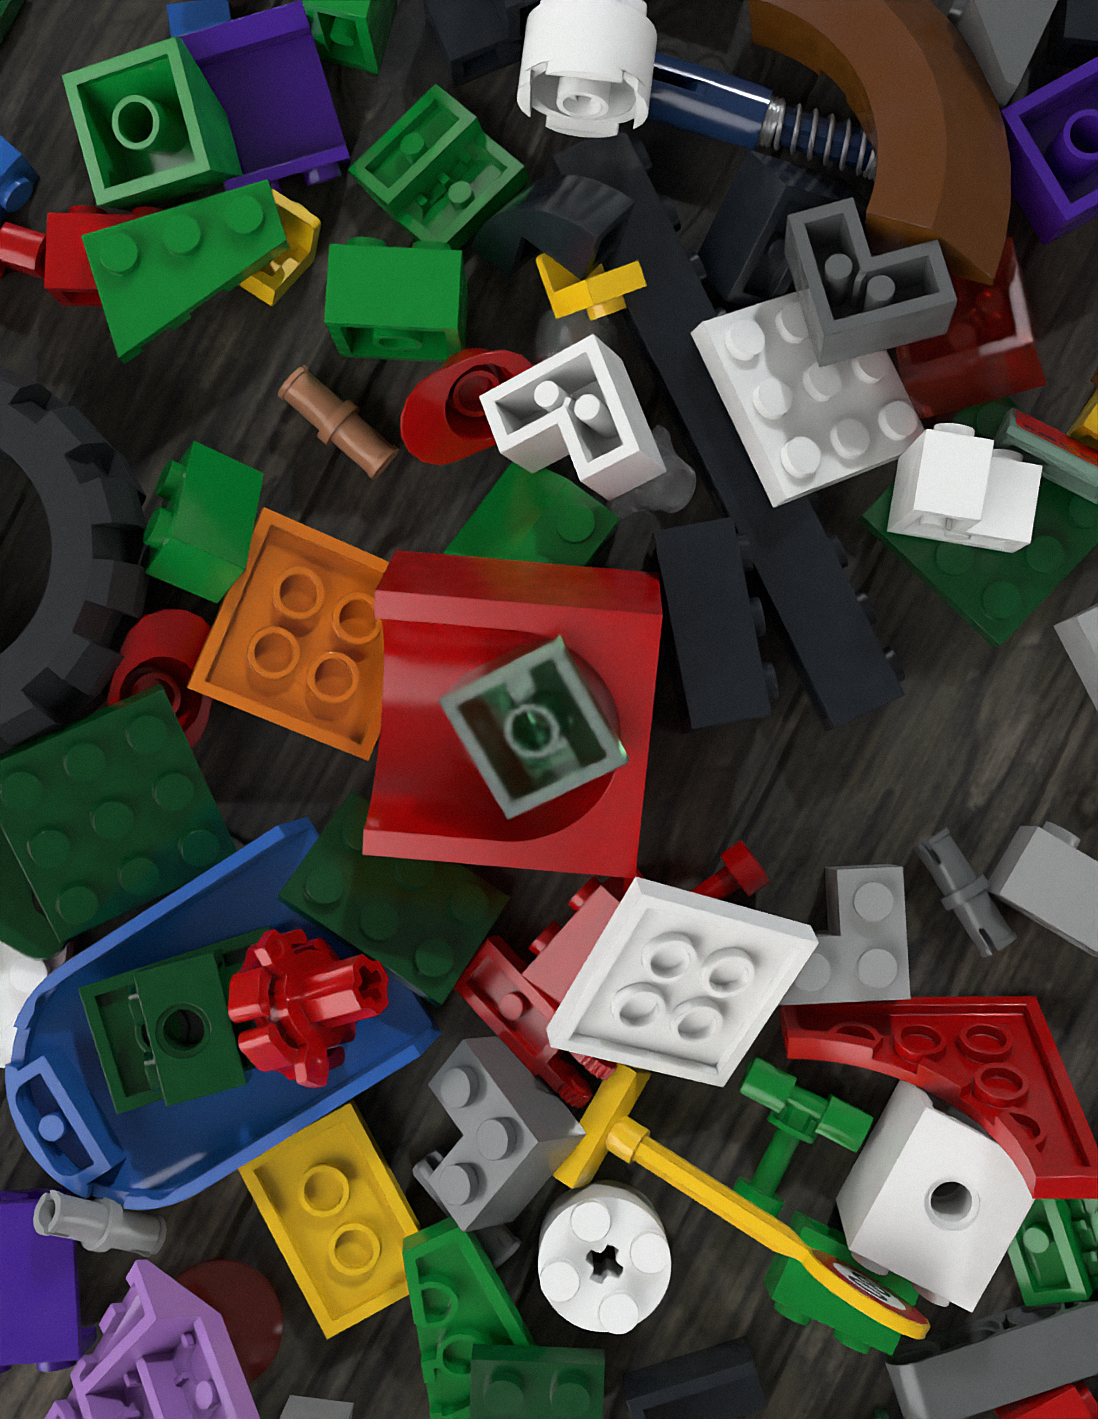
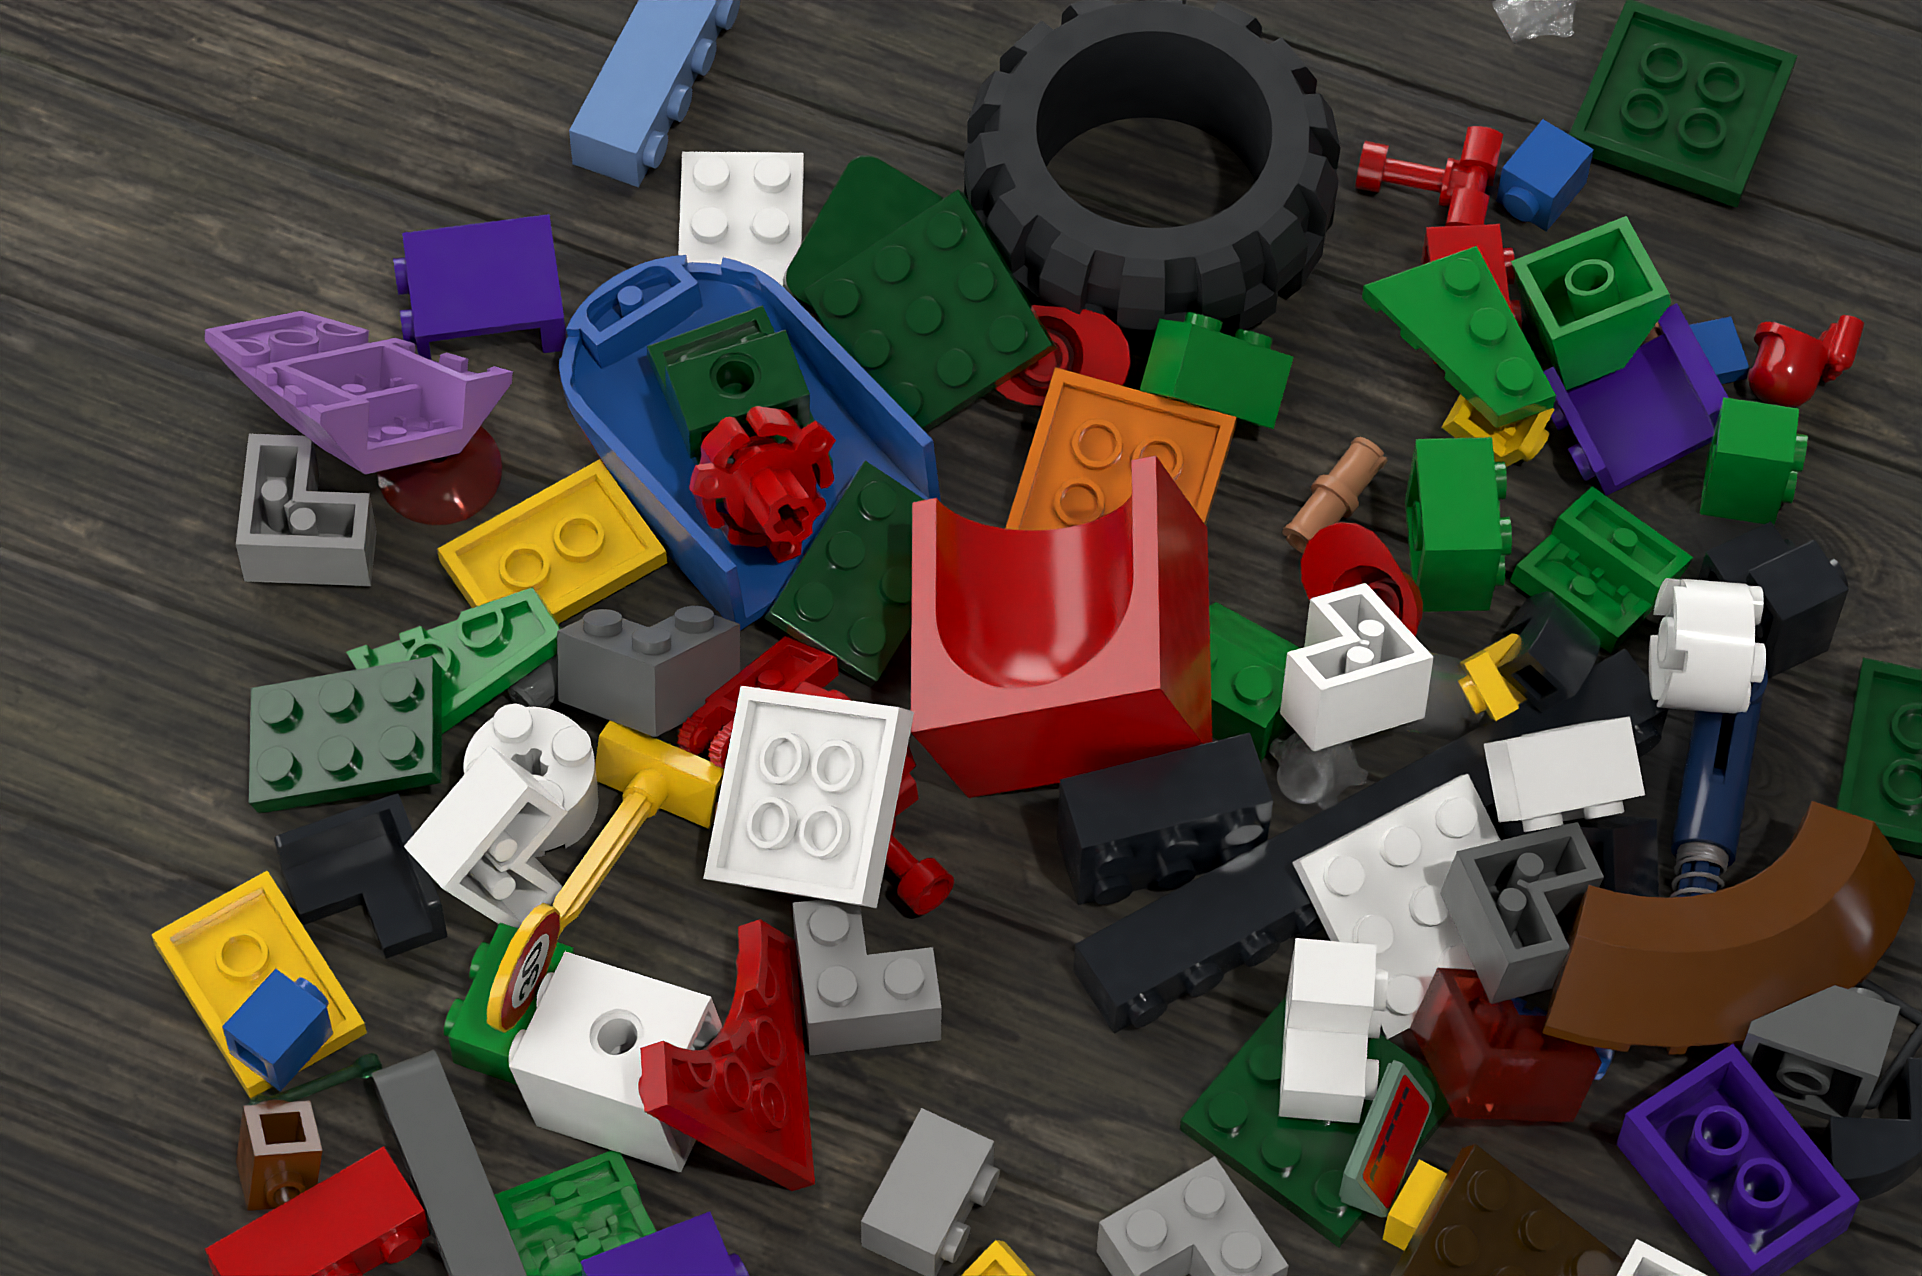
camera: 80 degrees right, 25 degrees down
light grey pin [33,1190,167,1257] -> none
slope [438,636,630,819] -> none
green bar [732,1053,874,1218] -> none
dark grey pin [912,827,1018,958] -> none
none -> white brick [404,745,568,929]
none -> white brick [1484,717,1645,832]

